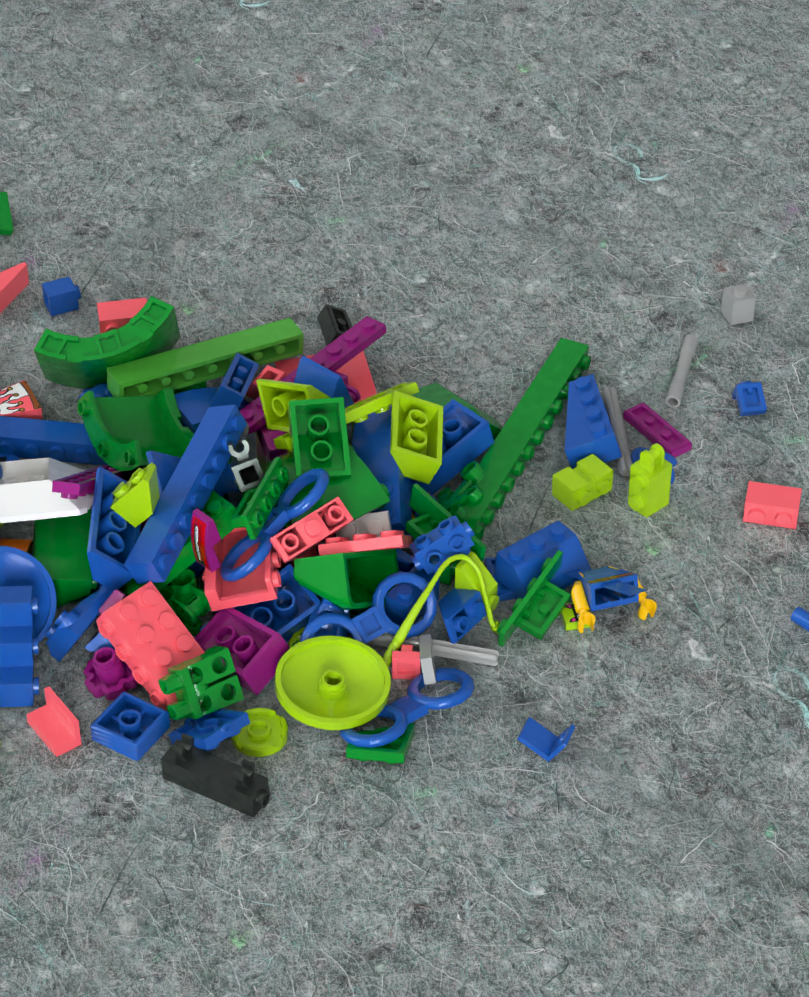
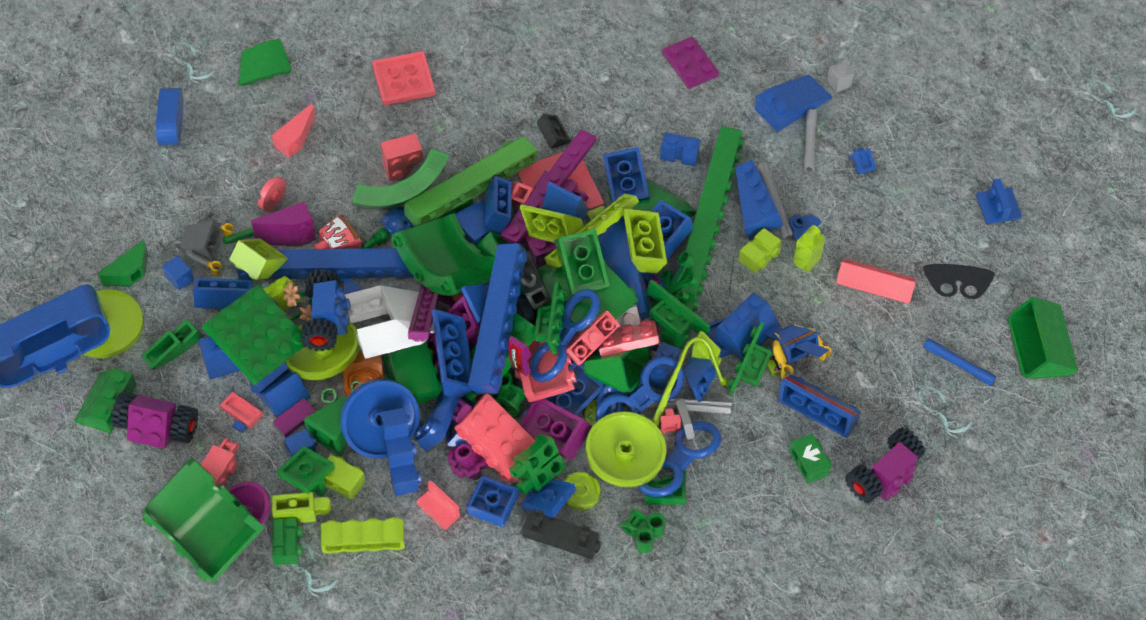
camera: 10 degrees left, 15 degrees up
blue brick [42,277,81,316] -> none
lime slope [110,462,160,528] -> none
blue brick [409,515,475,575] -> none
blue bracket [517,717,576,762] -> none
magenta tile [623,402,692,457] -> none
coral brick [743,481,802,529] -> none
none -> green bar [364,228,390,249]
none -> coral plate [372,51,436,106]
none -> blue slope [603,147,650,202]
none -> green piece [620,509,666,553]
none -> blue brick [660,132,701,167]
none -> magenta plate [662,36,719,89]
none -> blue slope [754,74,832,132]
none -> blue slope [778,374,861,438]
none -> green brick [789,434,832,484]
none -> coral panel [836,259,917,303]
none -> brick [845,427,925,503]

